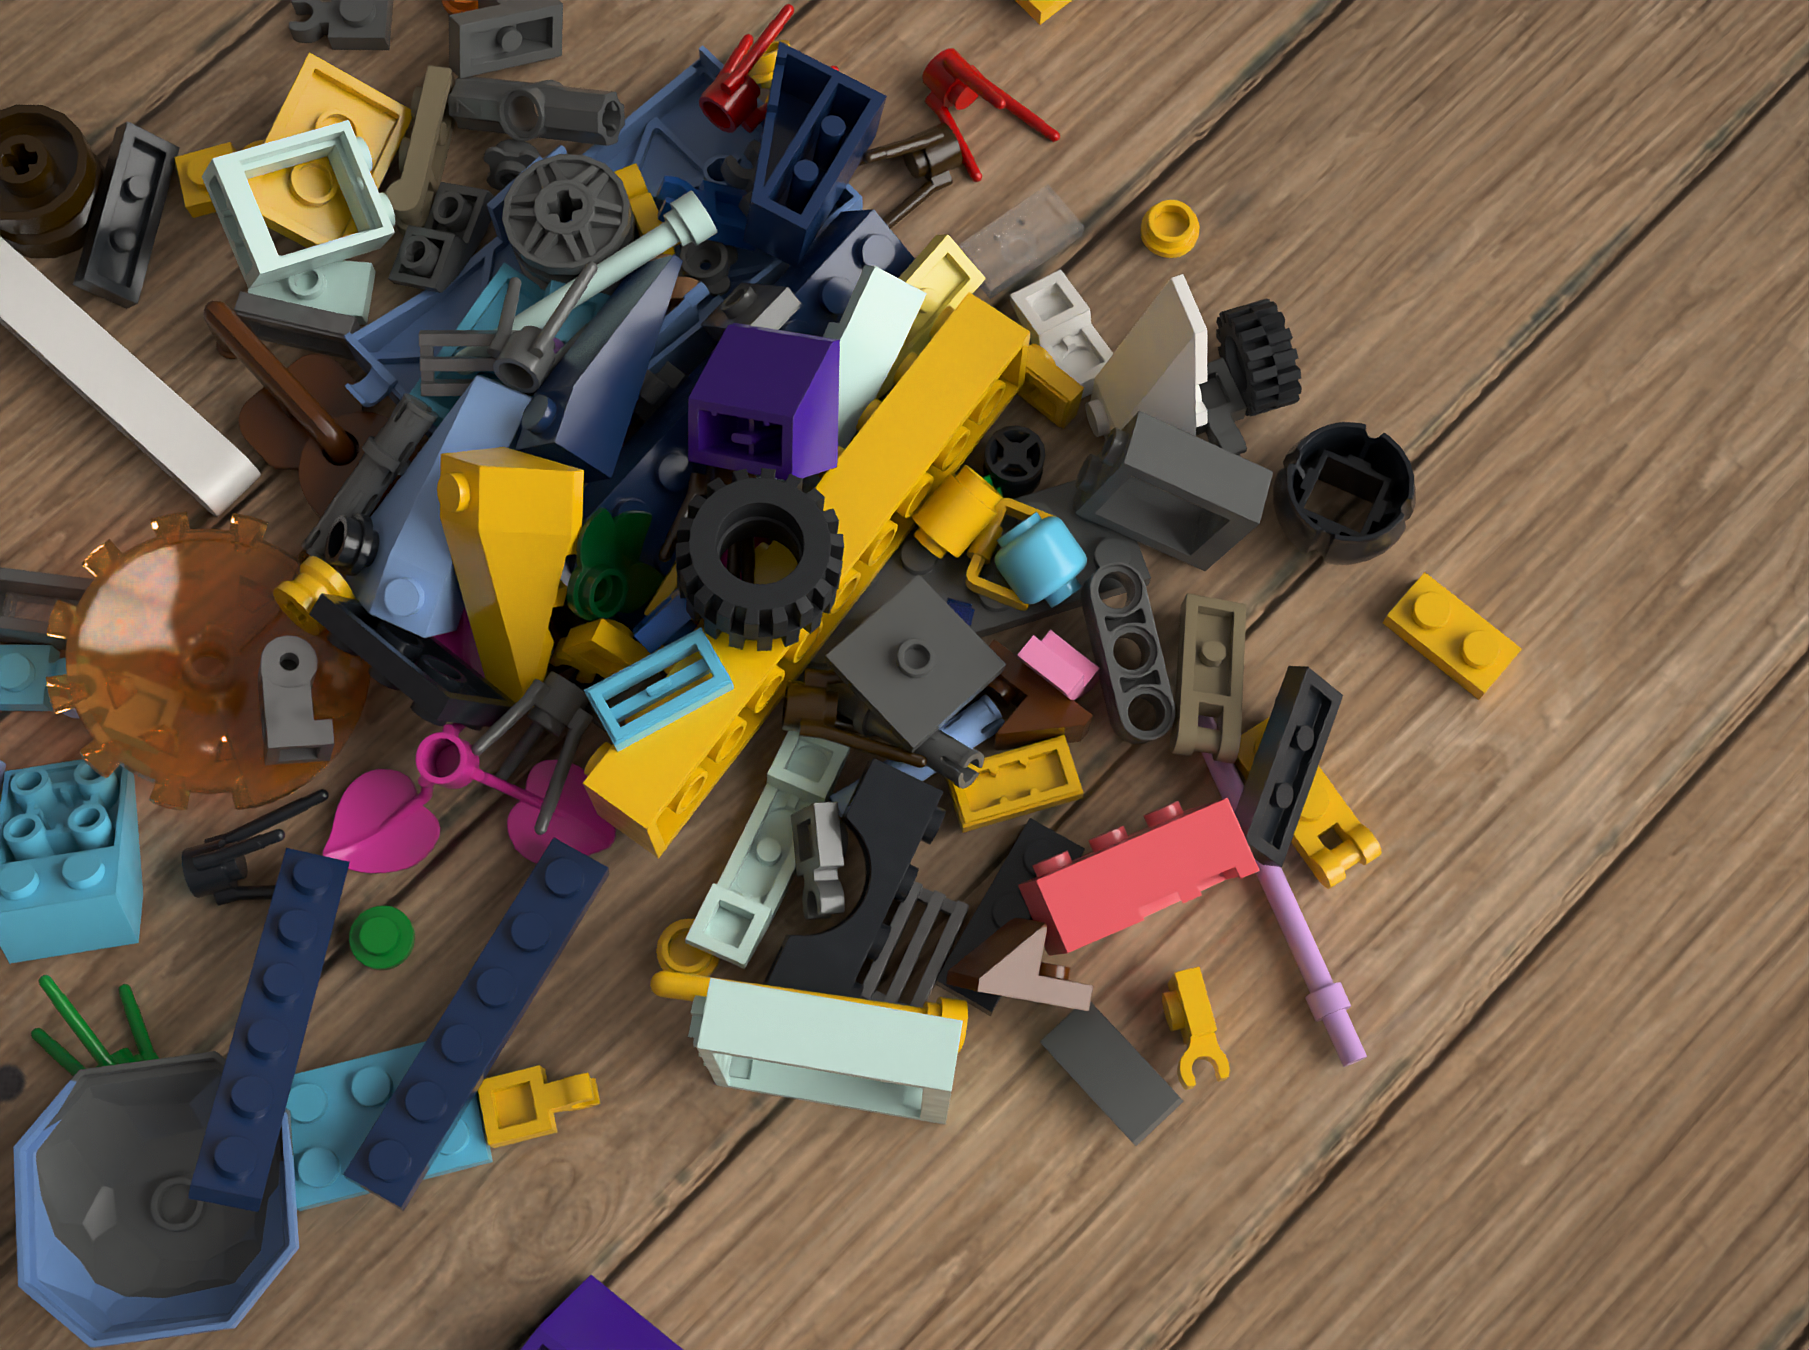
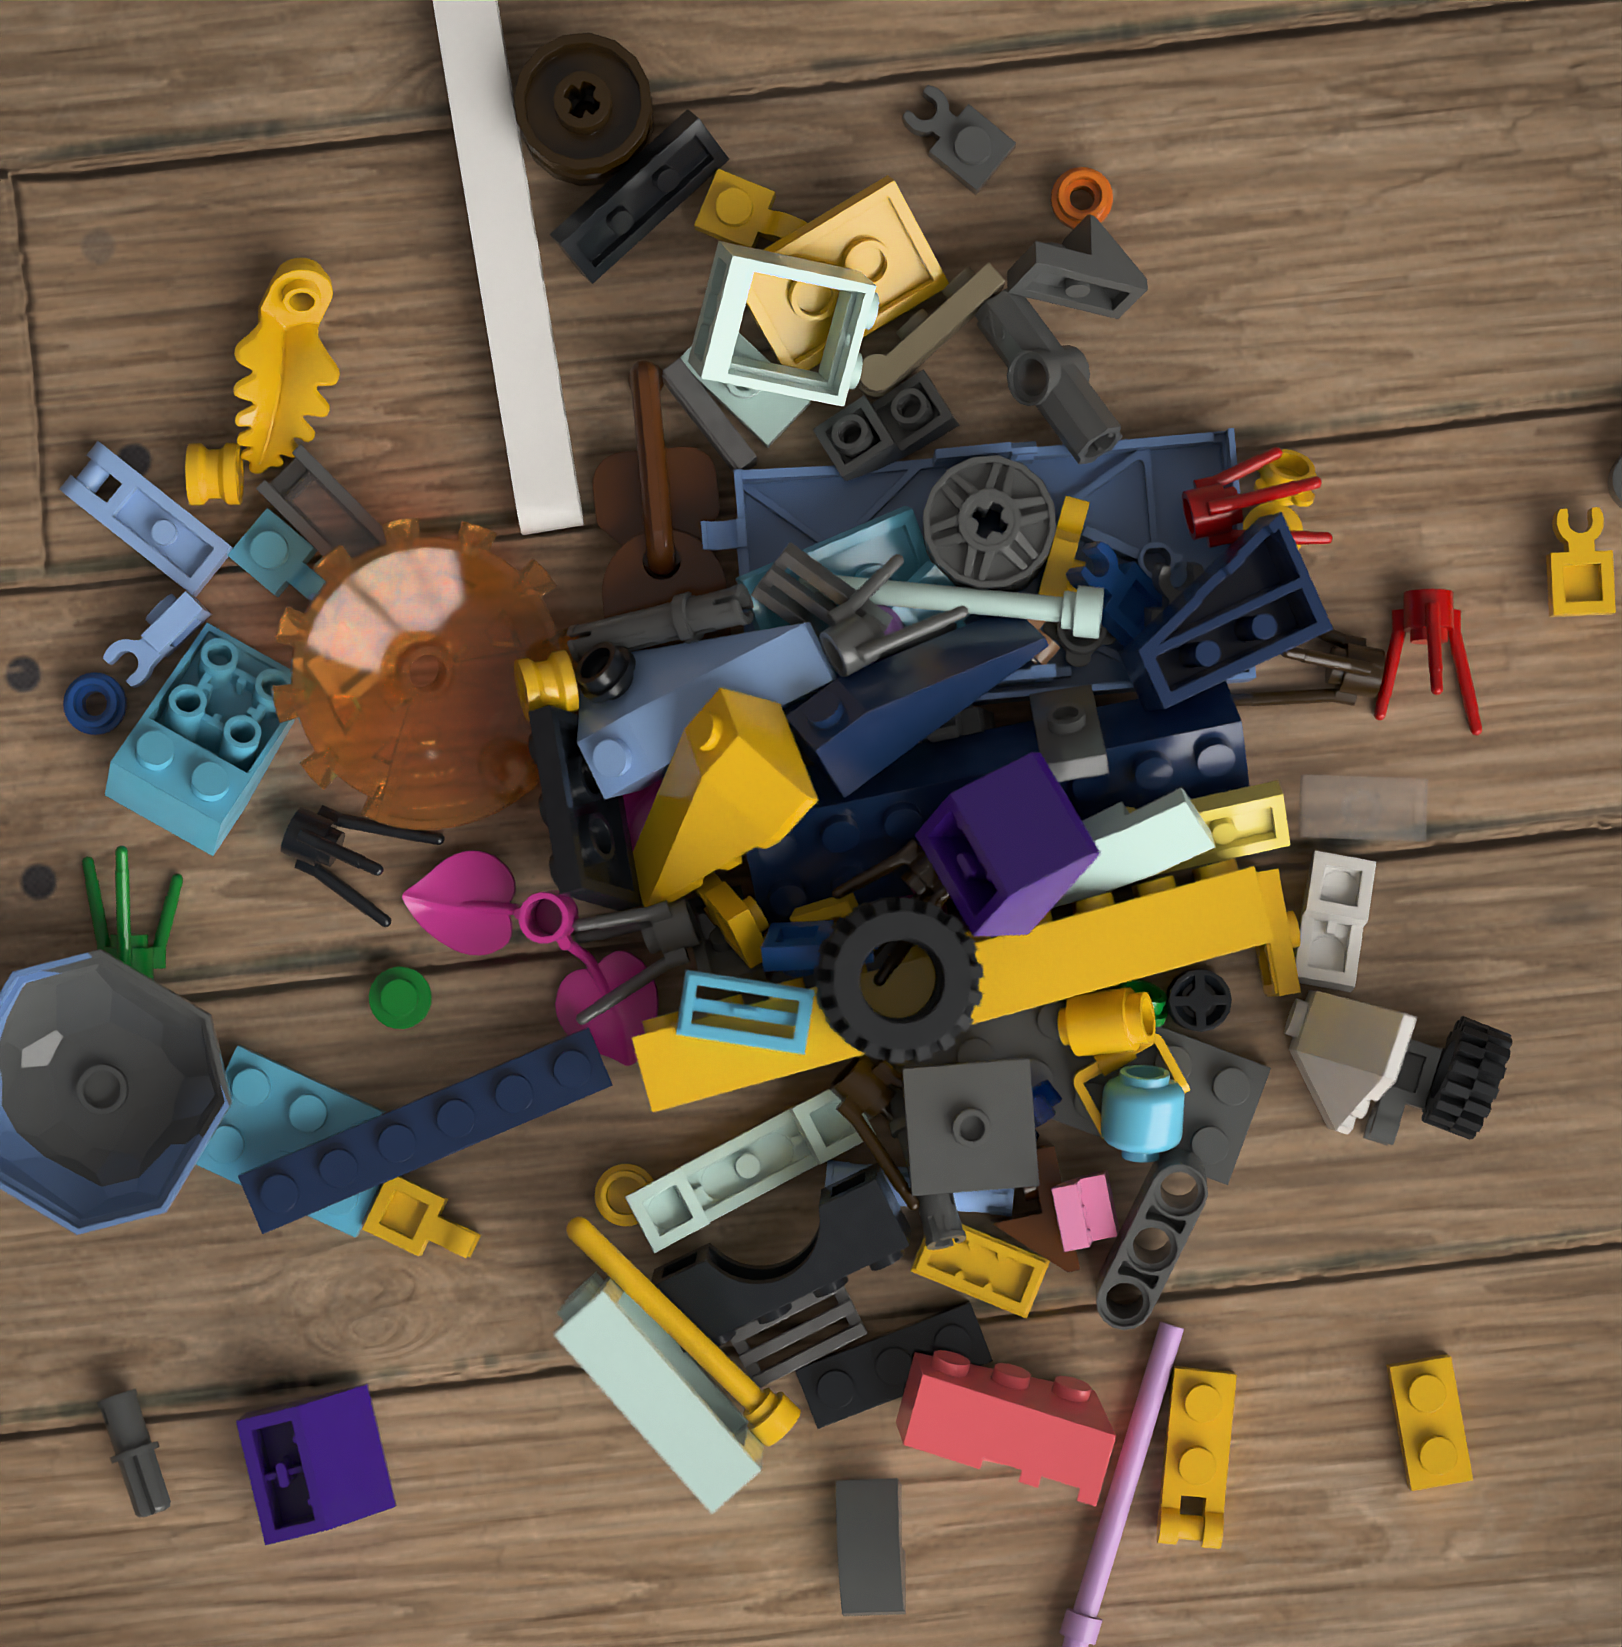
camera: 35 degrees right, 15 degrees up
dark blue plate [188,848,350,1212] -> none
flat silver leg [257,635,335,765] -> none
dark grey plate [483,139,540,190] -> none
dark green plate [567,507,664,620] -> none
dark grey plate [791,802,848,920] -> none
slope [945,918,1093,1011] -> none
dark grey window [1075,411,1273,571] -> none
yellow plate [1140,200,1199,258] -> none
yellow plate [1161,966,1230,1090] -> none
dark tan plate [1170,593,1247,764] -> none
black plate [1234,666,1343,867] -> none
black piece [1273,422,1416,565] -> none

